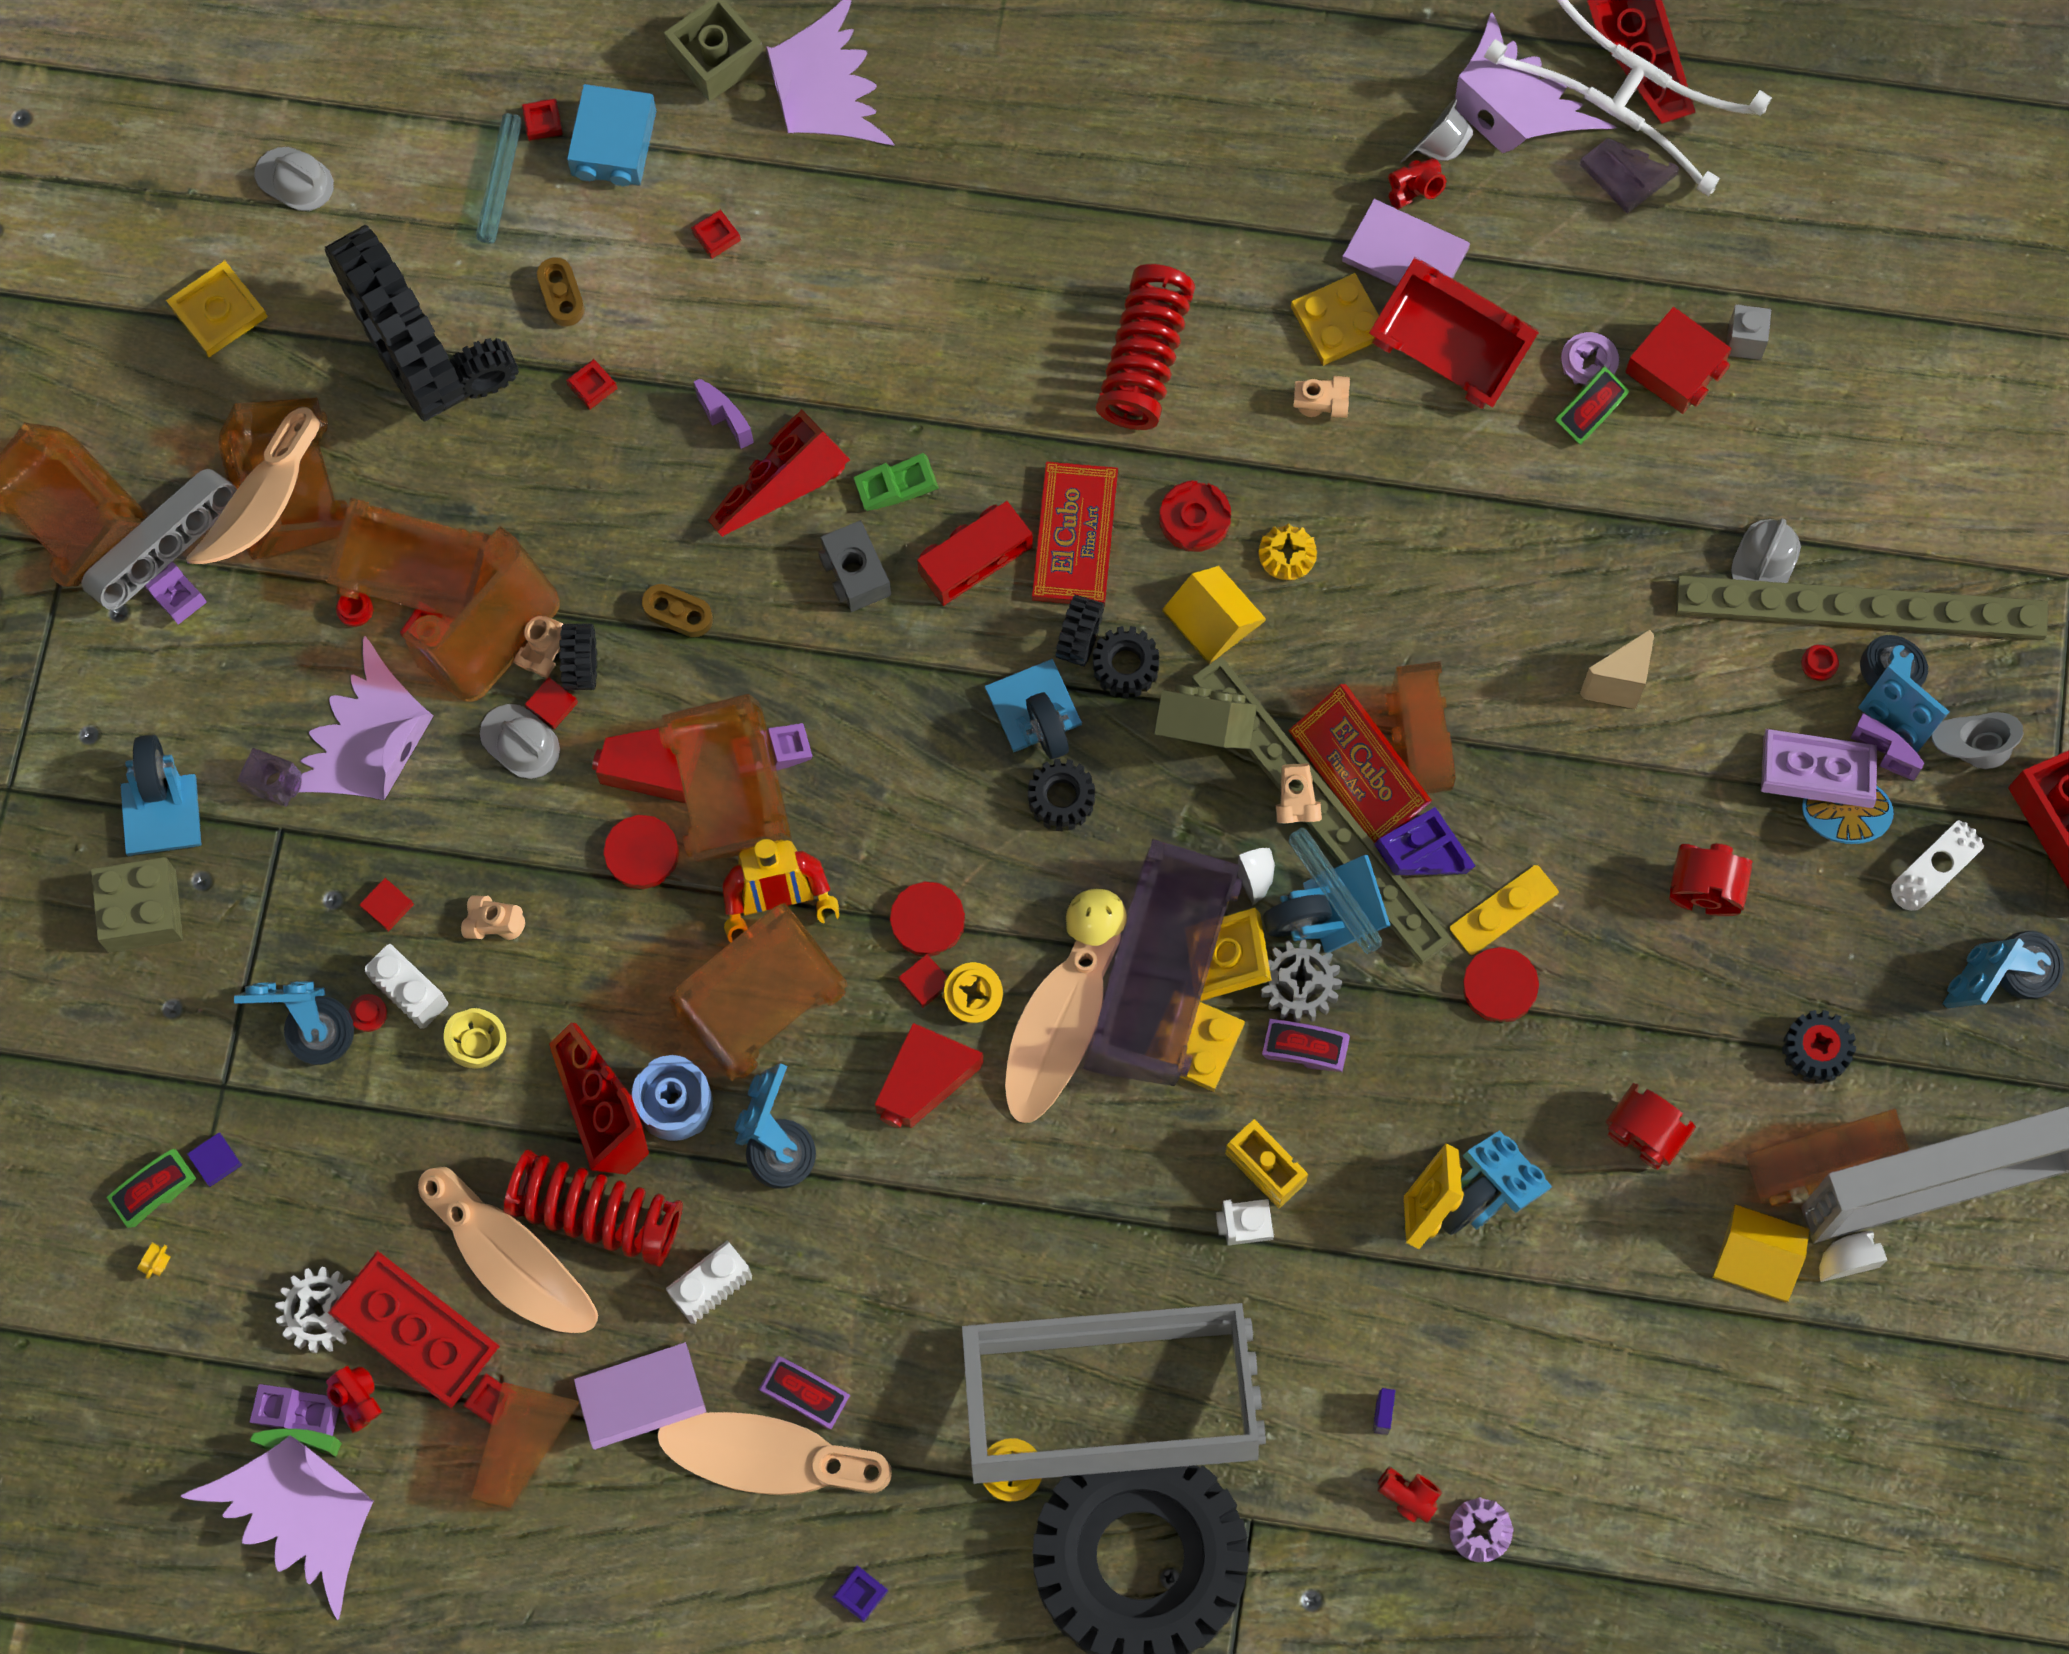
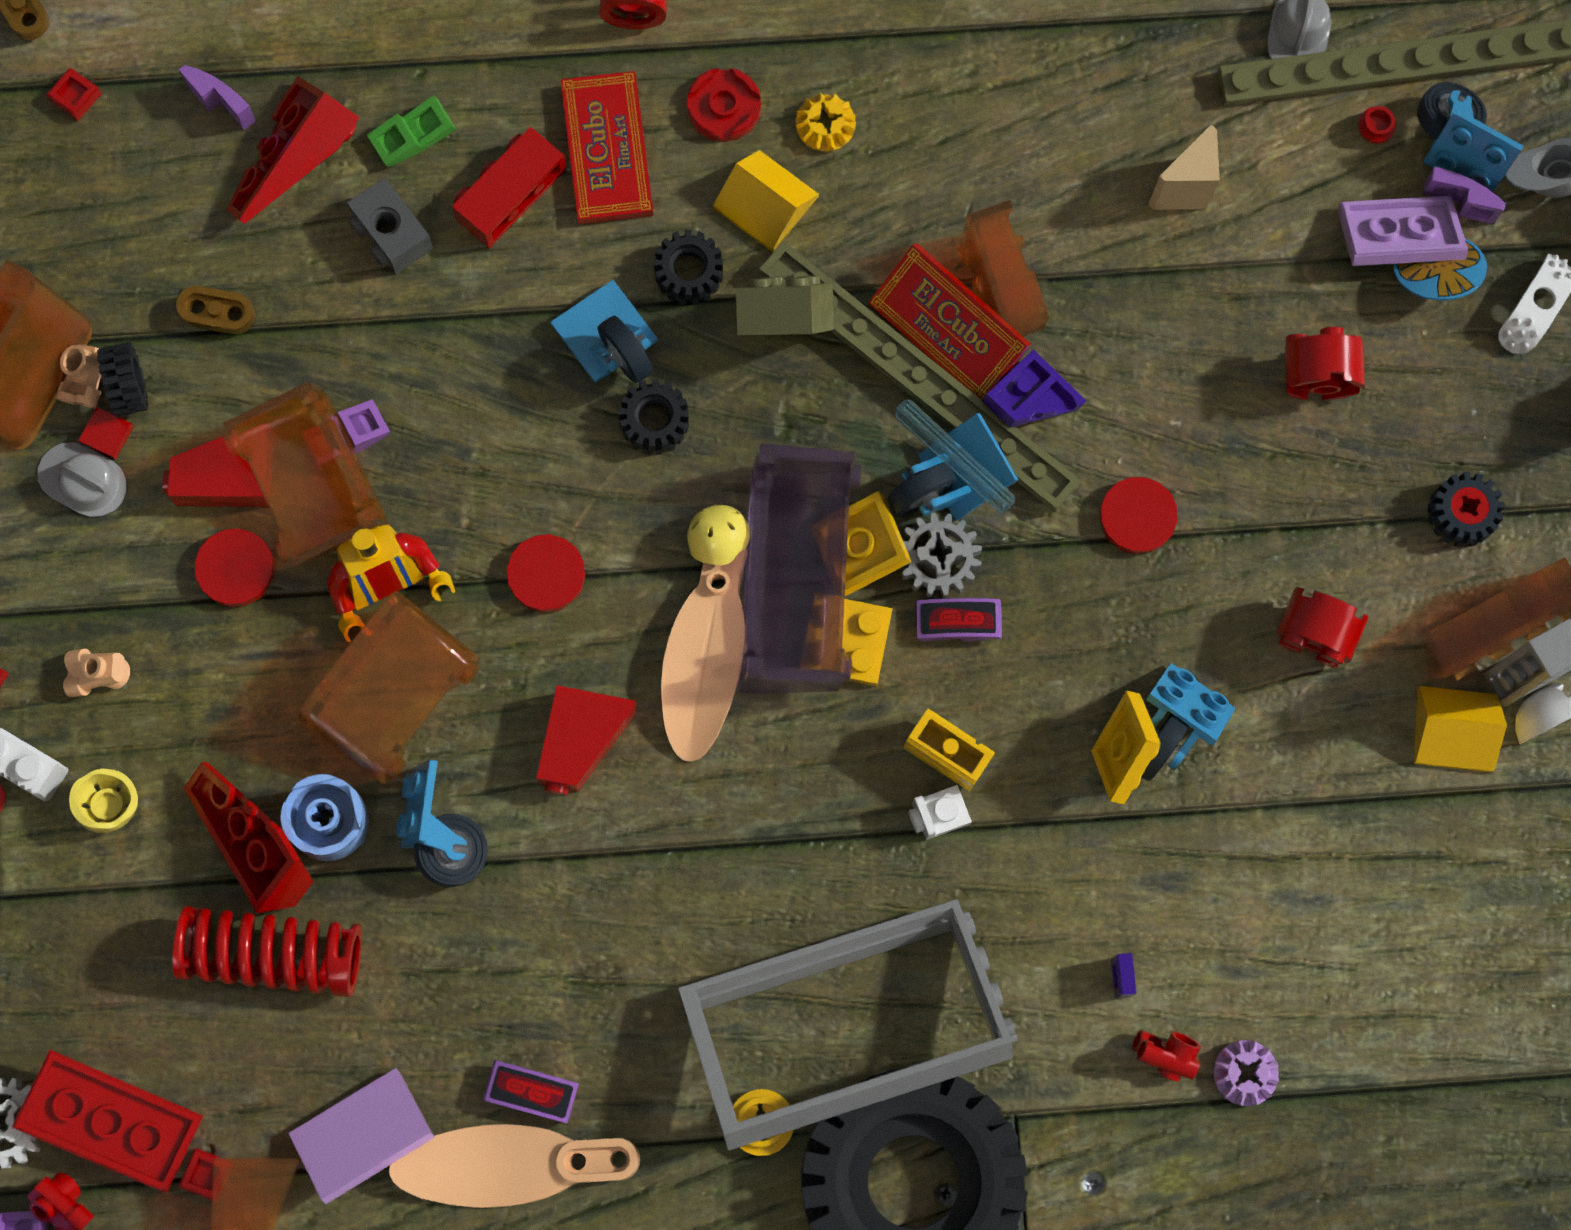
camera: 20 degrees left, 5 degrees up
light nougat plant [418,1167,598,1333] -> none
white brick [665,1240,752,1324] -> none
red tile [898,954,947,1008] -> none
yellow gear [942,962,1003,1023] -> none
black tyre [1055,594,1104,667] -> none
white brick [1237,848,1275,905] -> none
light nougat plate [1276,763,1322,823] -> none
yellow piece [1450,865,1559,956] -> none

